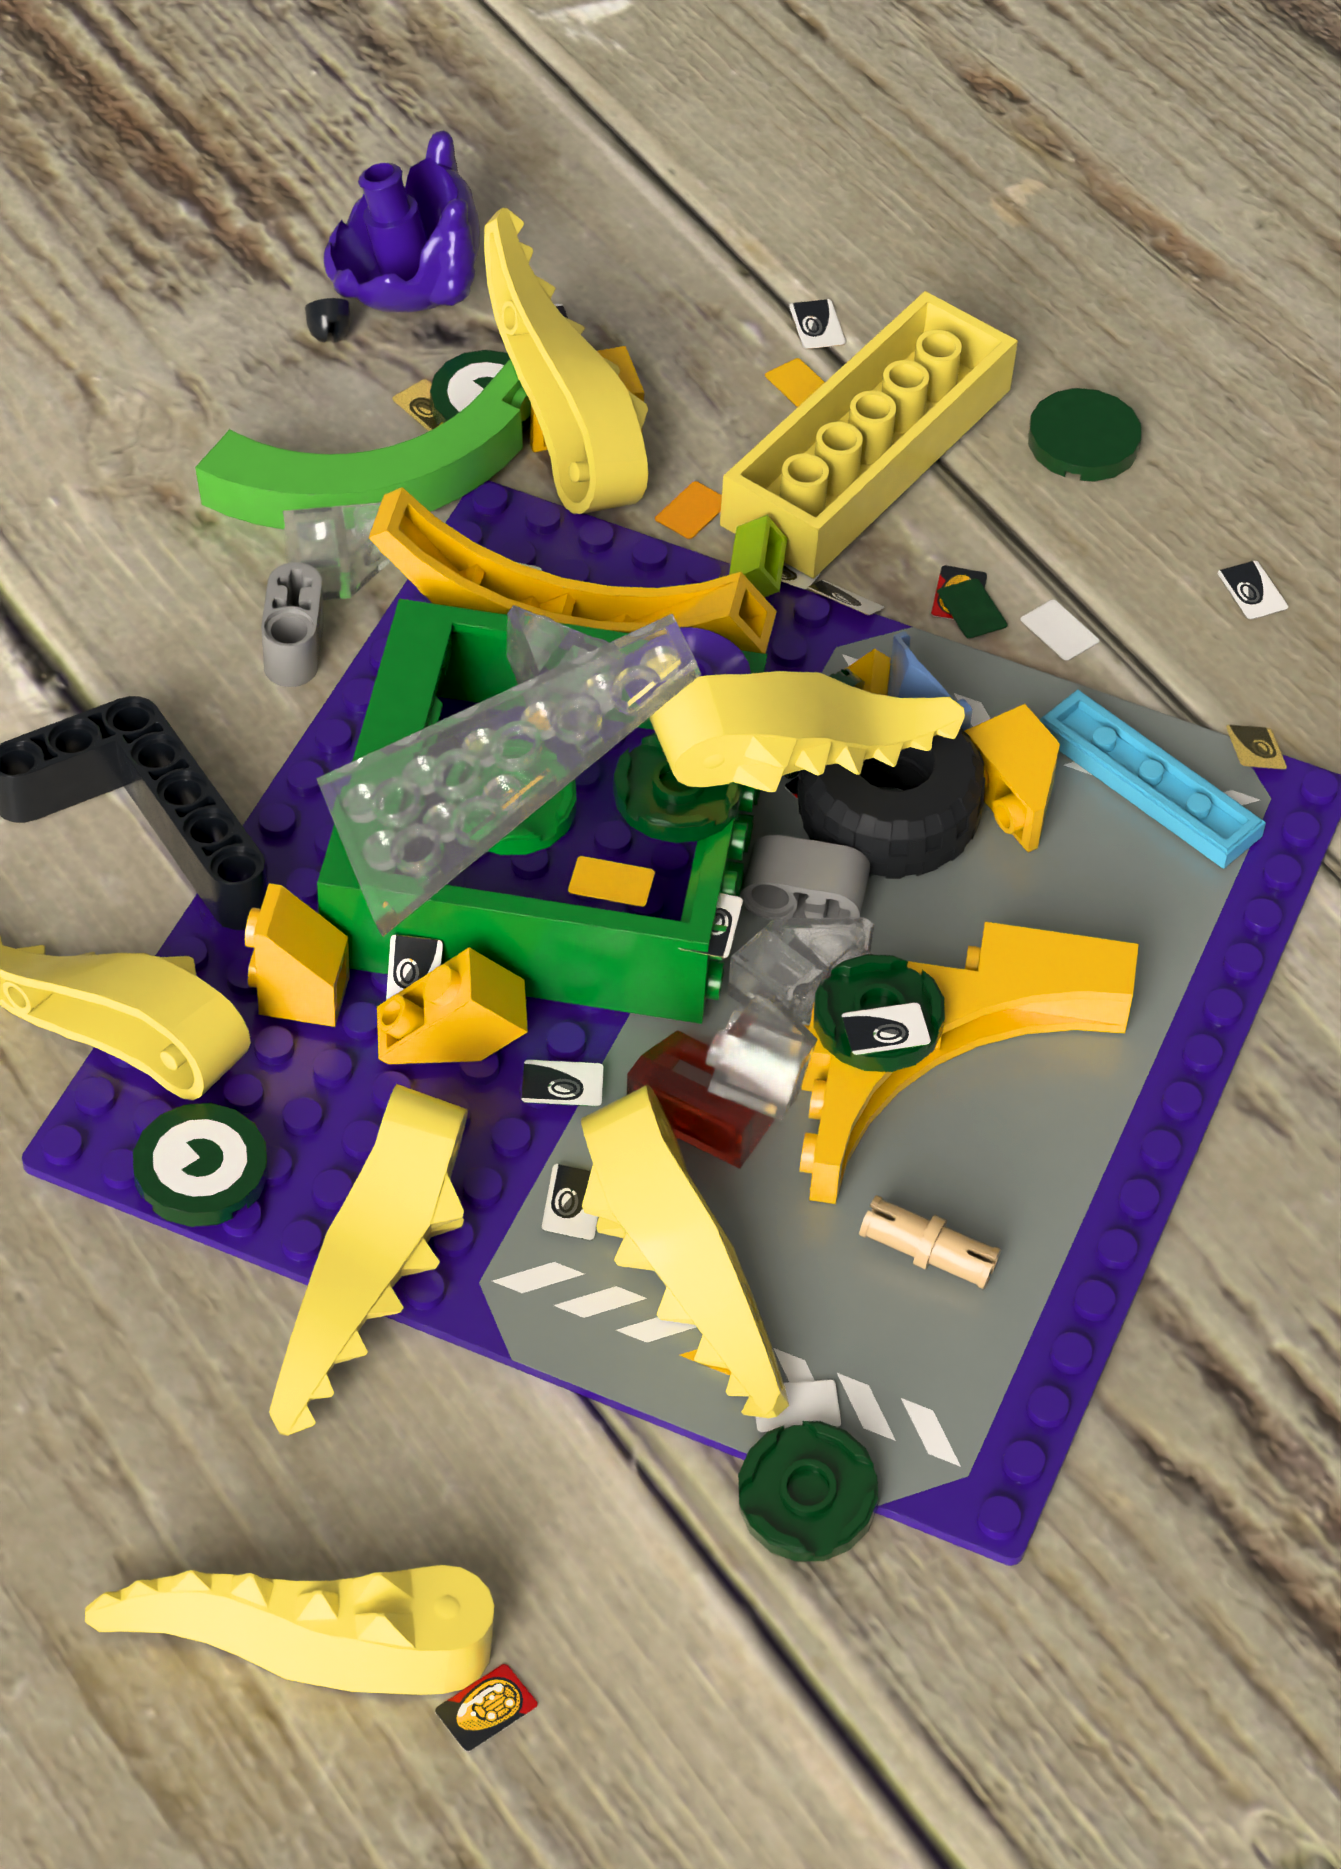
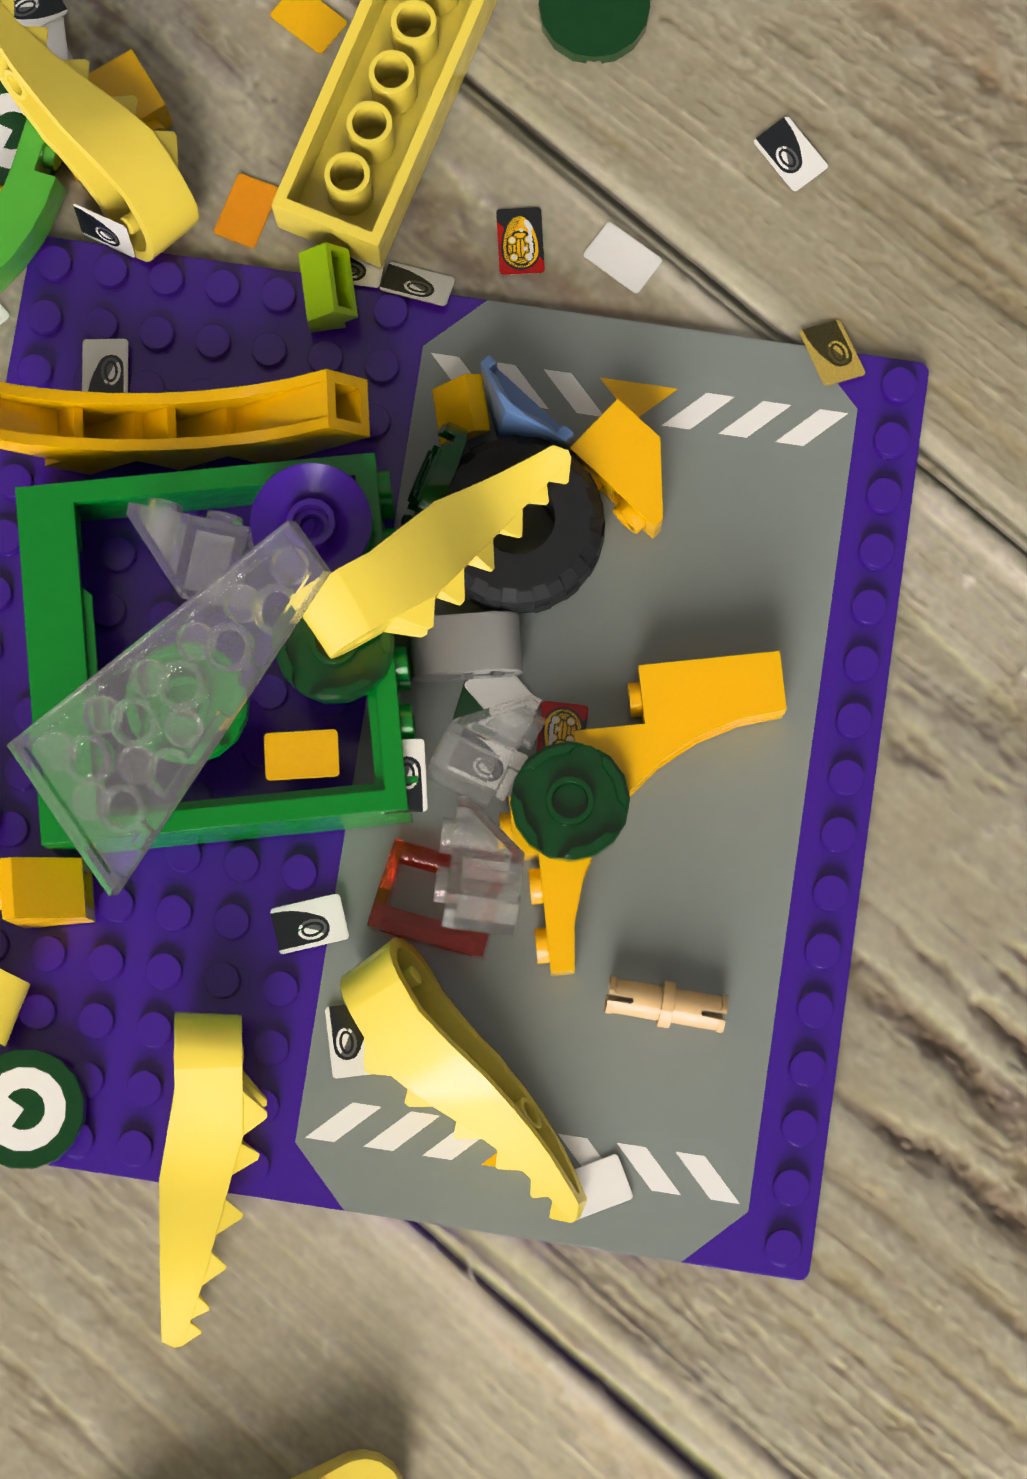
camera: 10 degrees left, 30 degrees up
yellow slope [377,947,528,1064] -> none
black sticker [386,935,443,1000] -> none
dark green tile [738,1421,878,1562] -> none
sticker [842,1003,931,1055] -> none
dark green sticker [937,578,1008,639] -> none
medium azure tile [1039,690,1266,869] -> none
none -> sticker [73,203,135,258]

